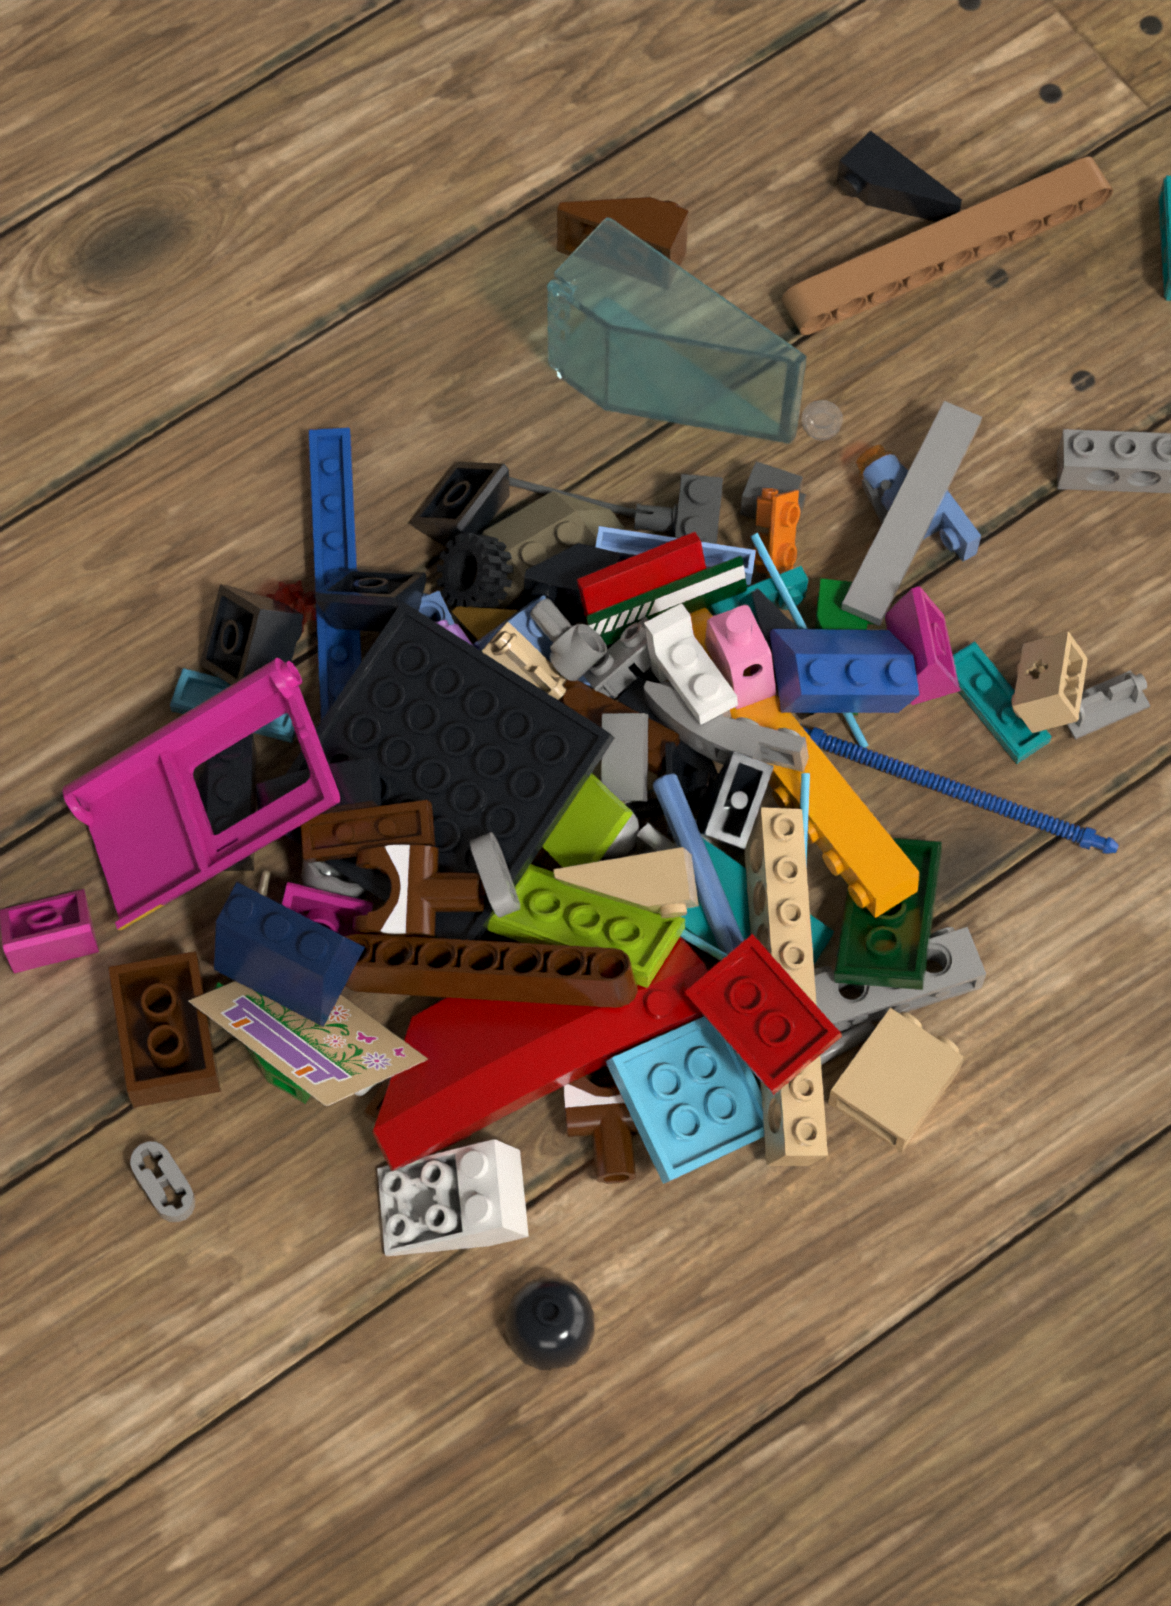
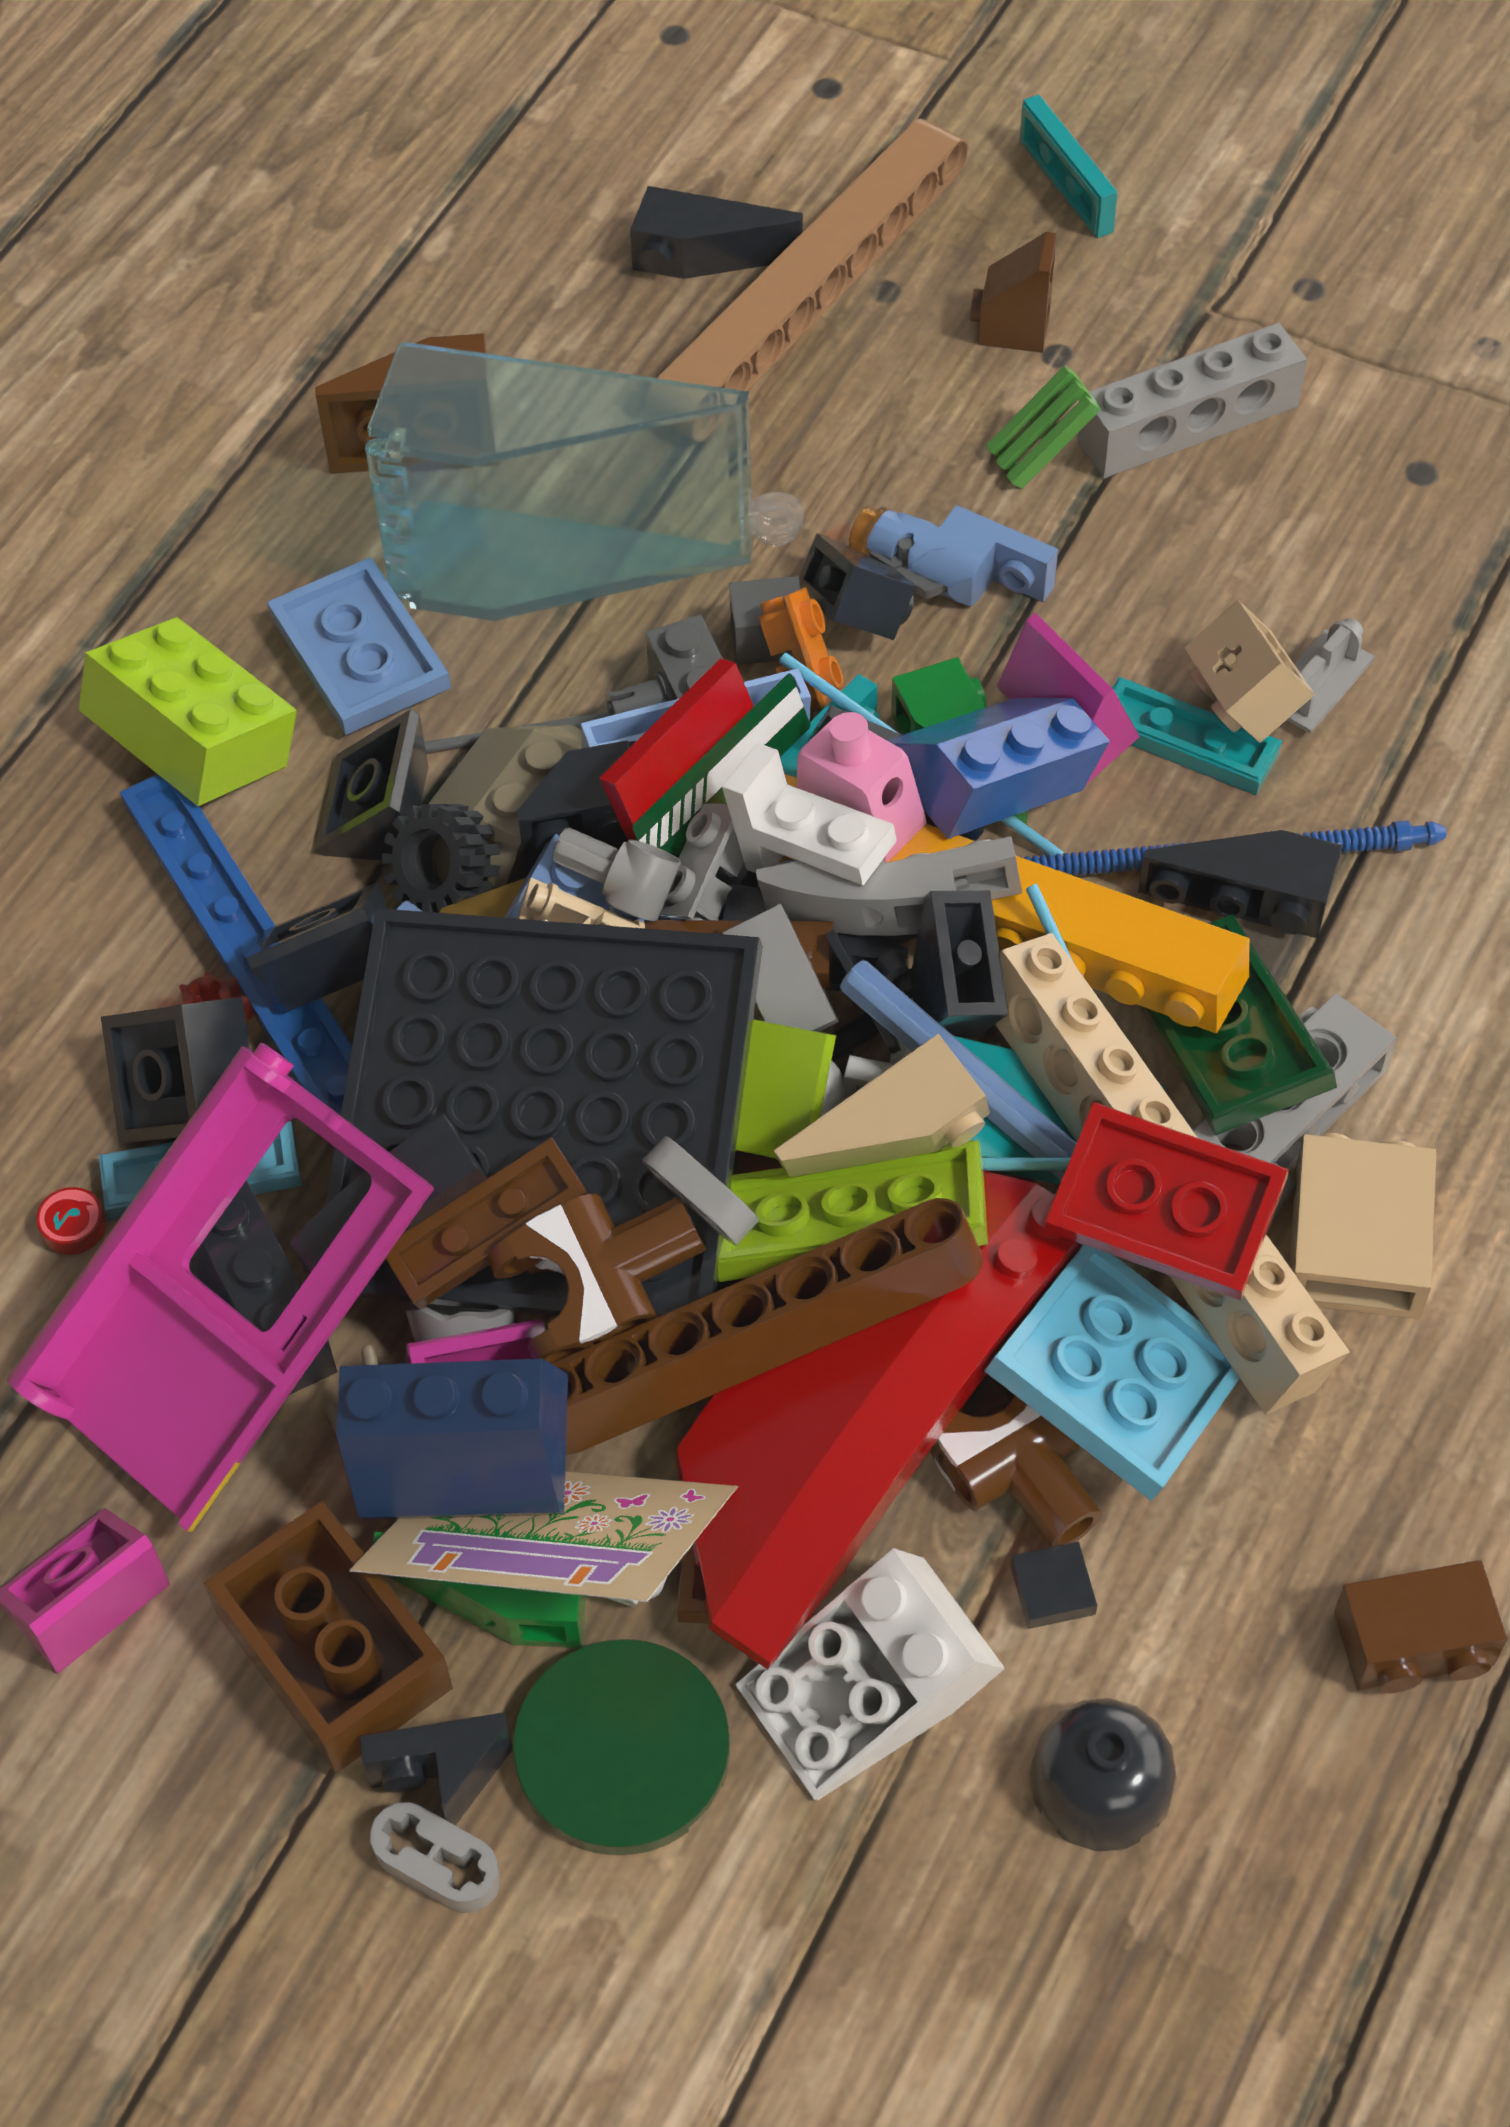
camera: 25 degrees left, 10 degrees down
light grey tile [841,401,982,626] -> none
none -> red tile [36,1187,106,1255]
none -> lime brick [78,617,297,806]
none -> medium blue plate [267,557,451,735]
none -> black slope [360,1712,512,1825]
none -> dark green tile [513,1639,730,1855]
none -> black slope [799,533,916,640]
none -> reddish brown slope [970,232,1057,353]
none -> bright green tile [986,366,1101,489]
none -> black tile [1010,1542,1098,1629]
none -> black slope [1138,830,1343,938]
none -> reddish brown brick [1334,1560,1507,1693]

